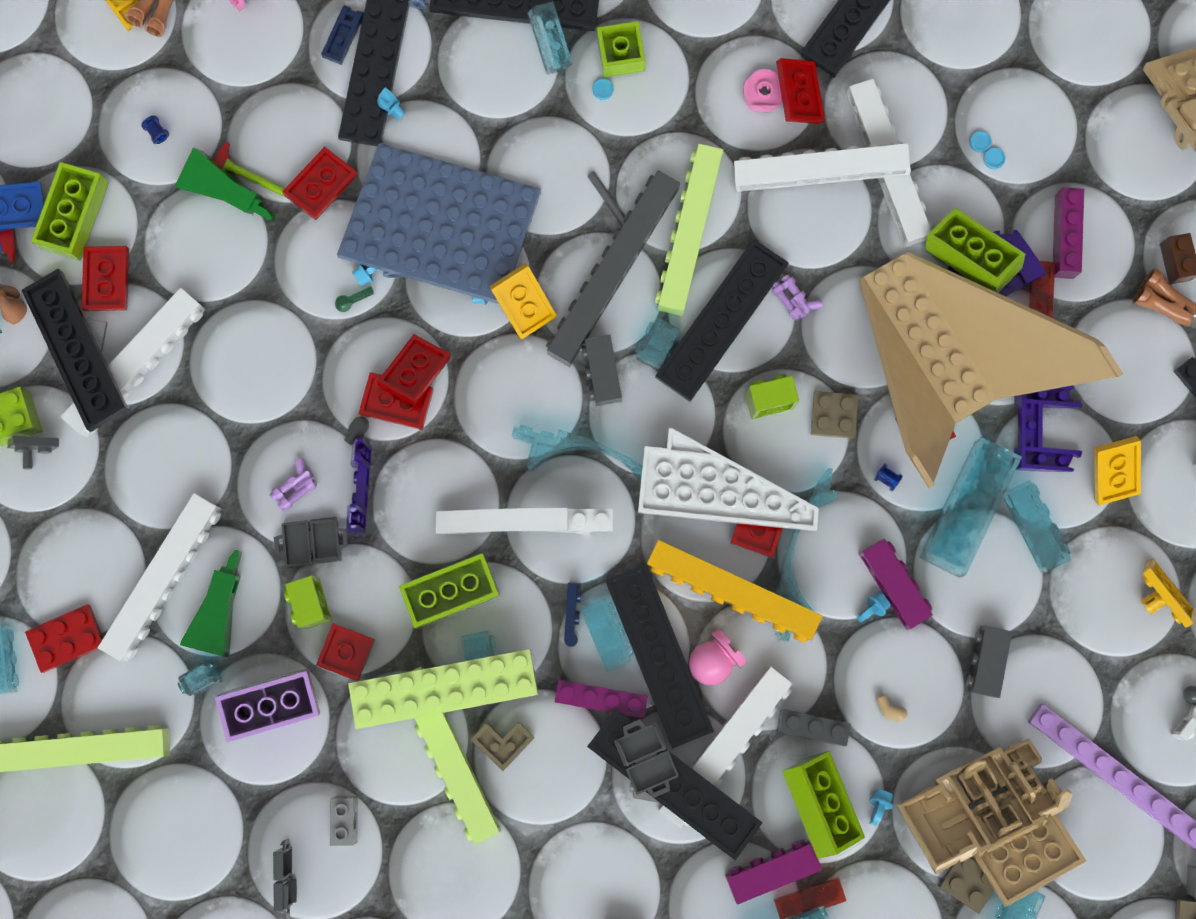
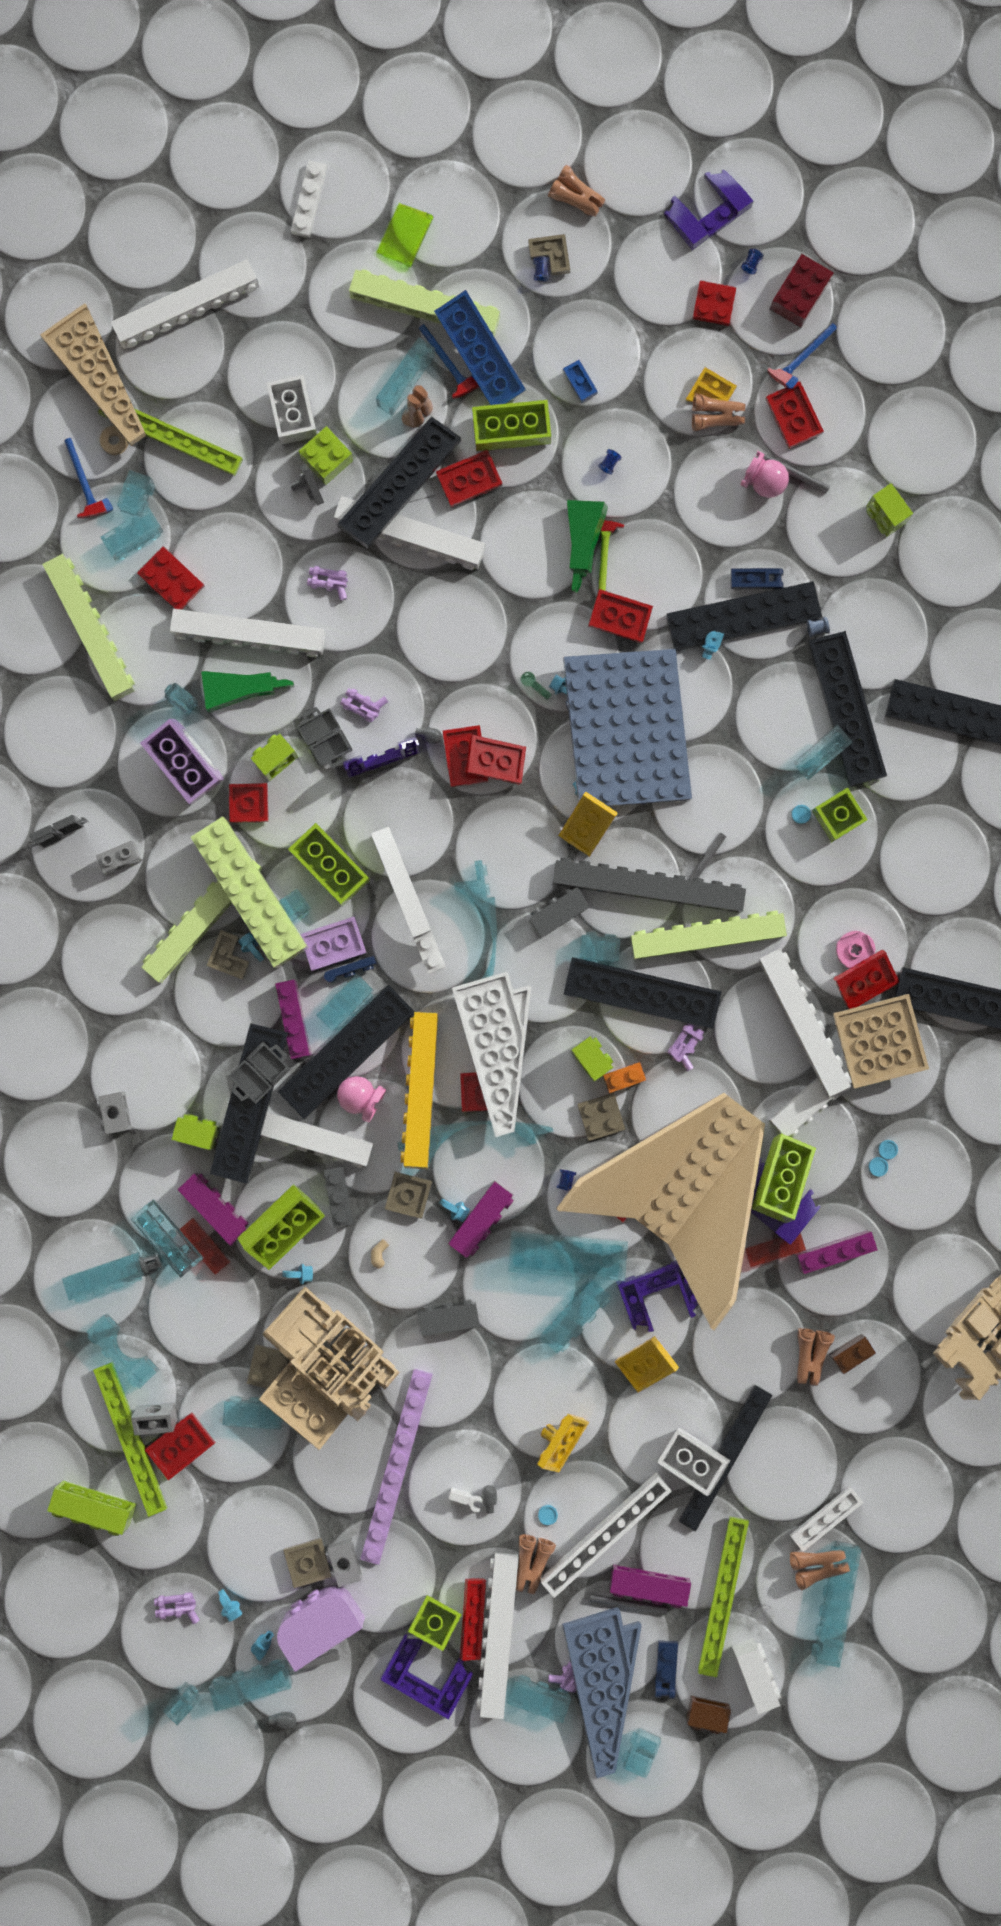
camera: 65 degrees right, 5 degrees up
none -> lime brick [171,1114,221,1150]
none -> medium azure piece [238,933,264,962]
none -> lavender plate [300,917,366,971]
none -> lavender piece [307,566,348,601]
none -> dark tan plate [385,1171,432,1219]
none -> blue plate [563,360,598,403]
none -> orange brick [603,1062,646,1093]
none -> tan plate [833,994,929,1089]

